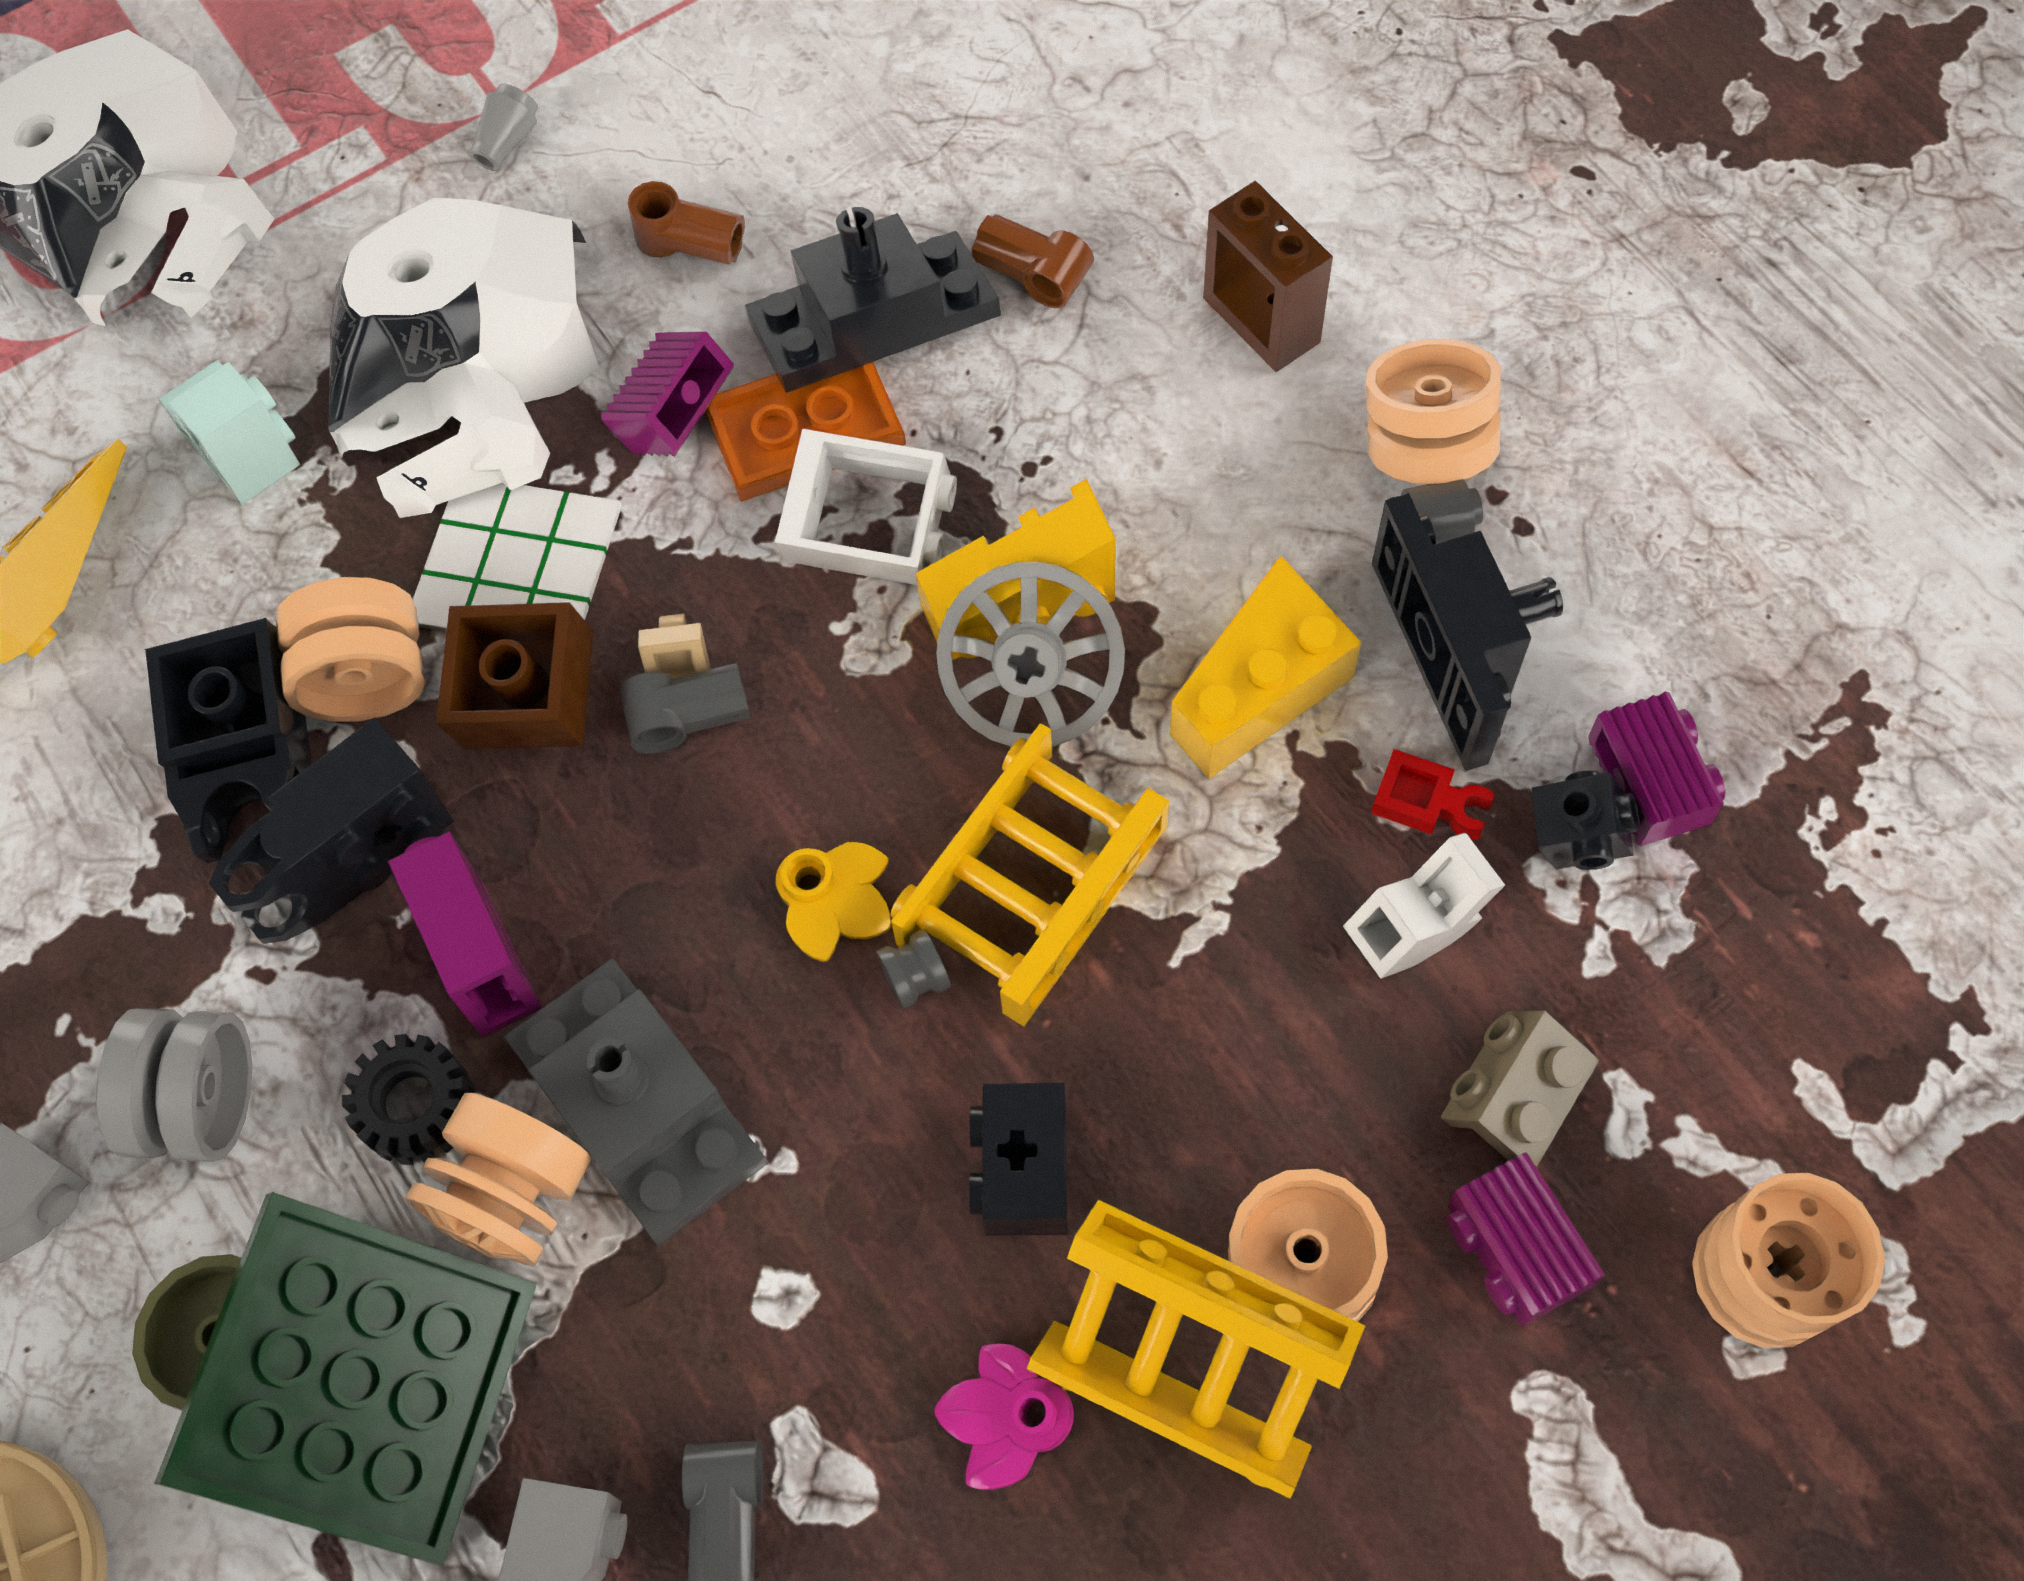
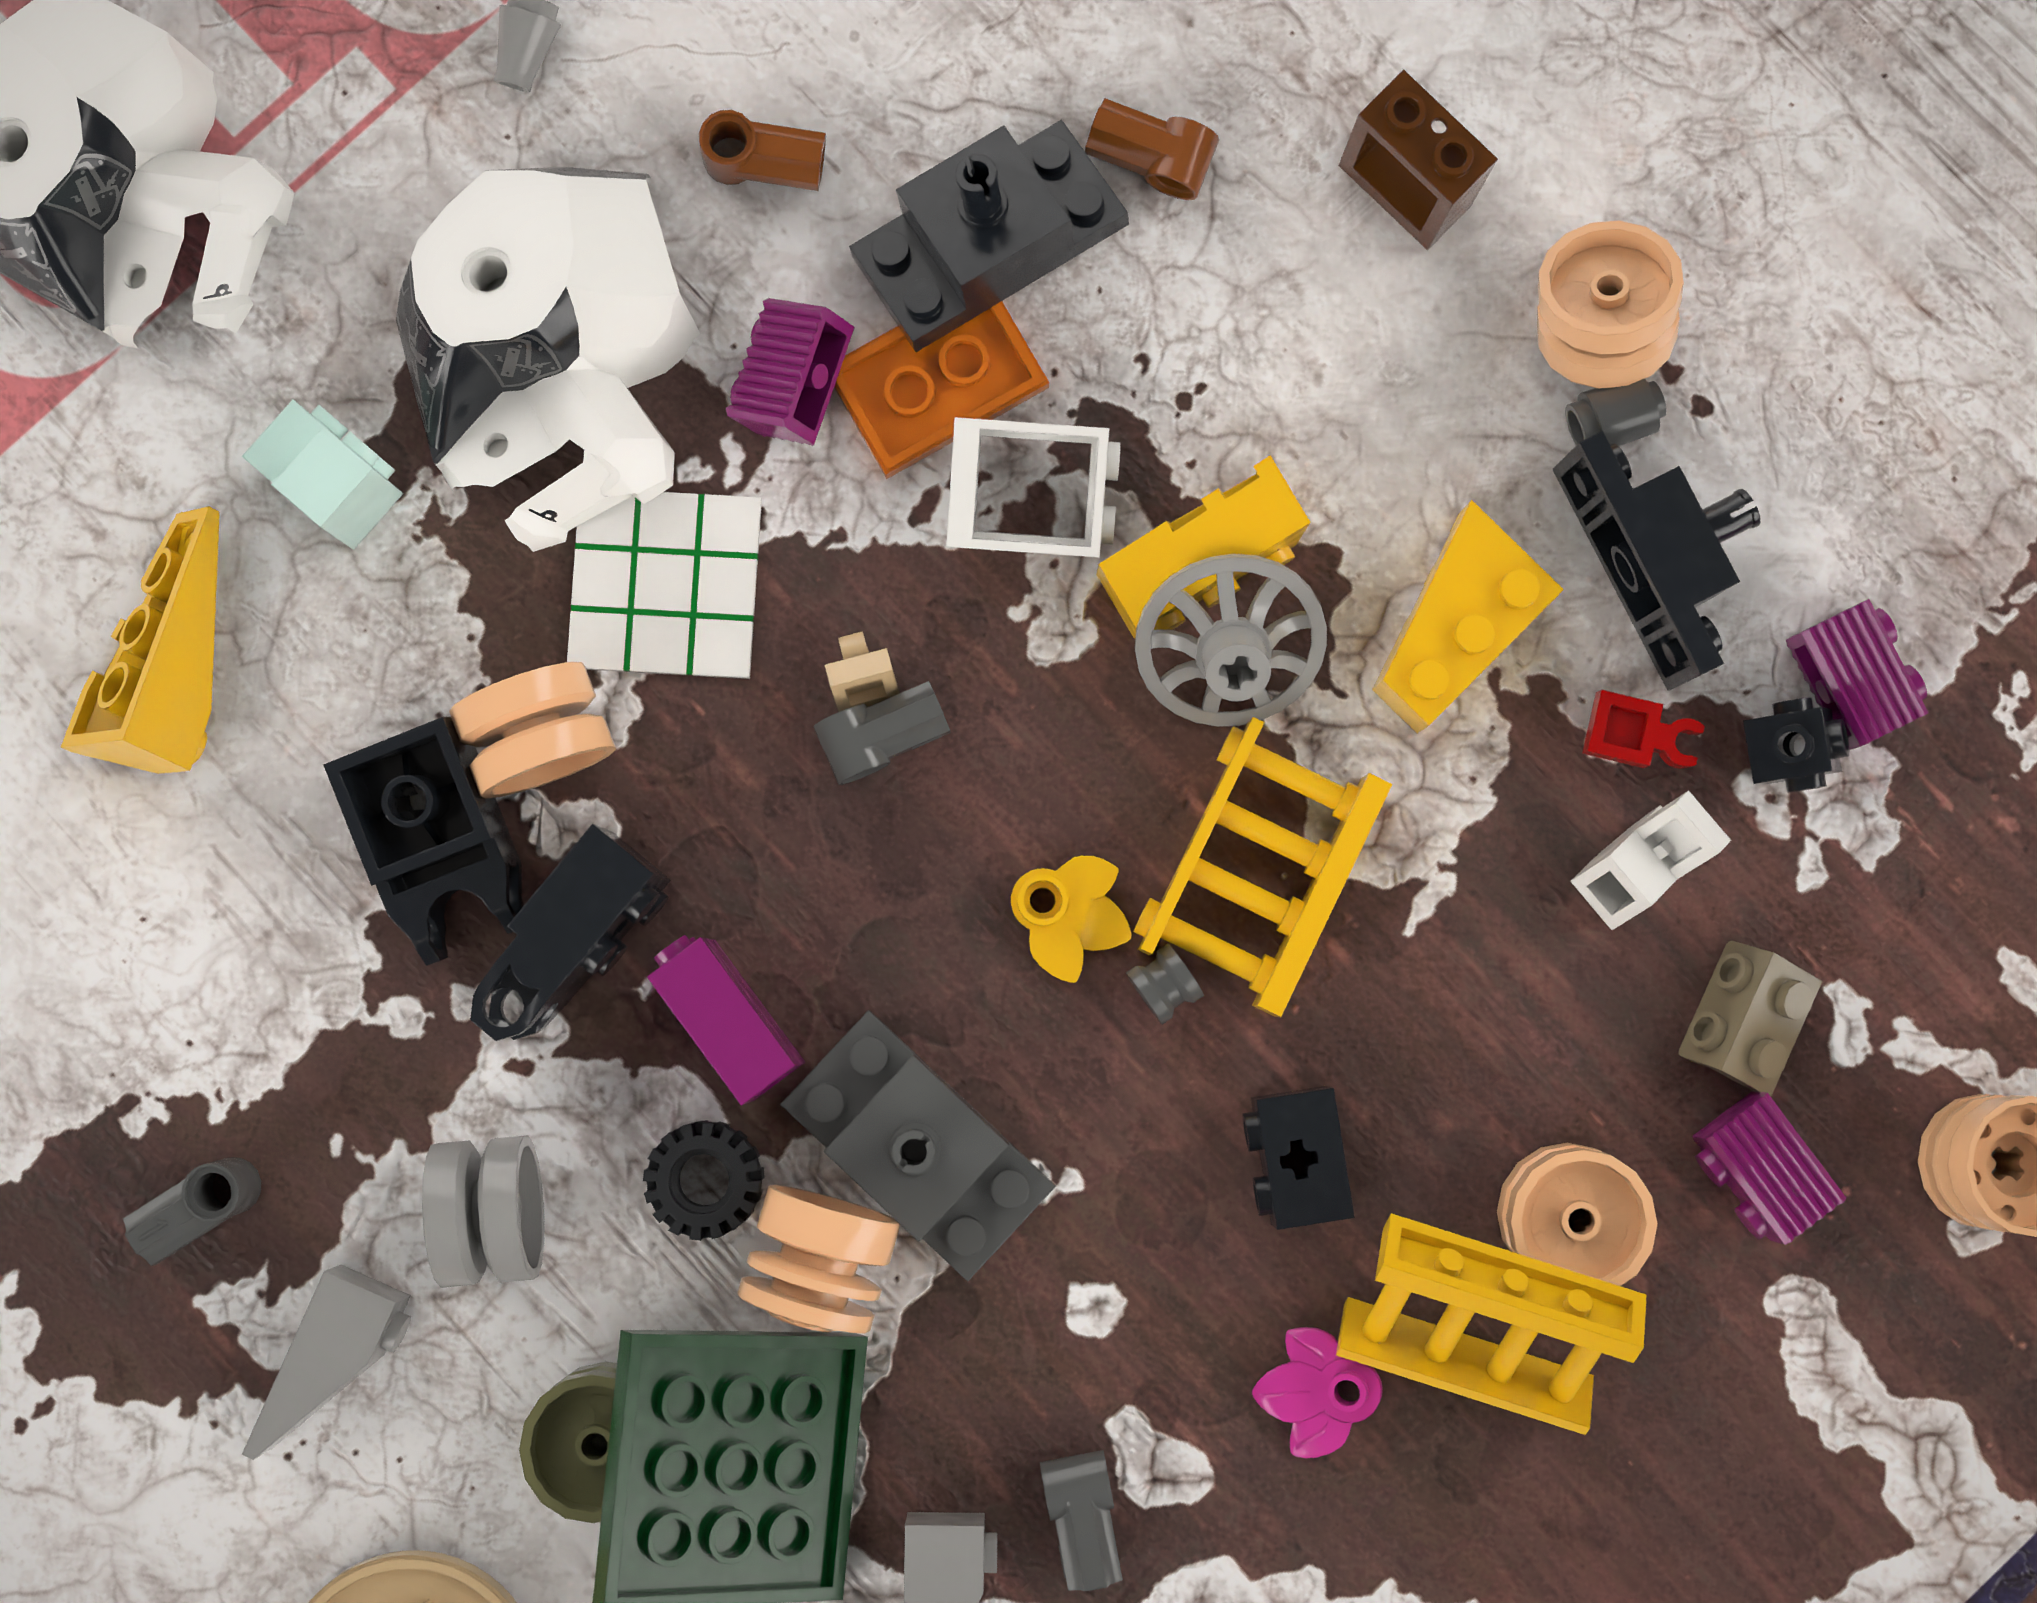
camera: 15 degrees left, 20 degrees up
reddish brown brick [436,602,593,749] -> none

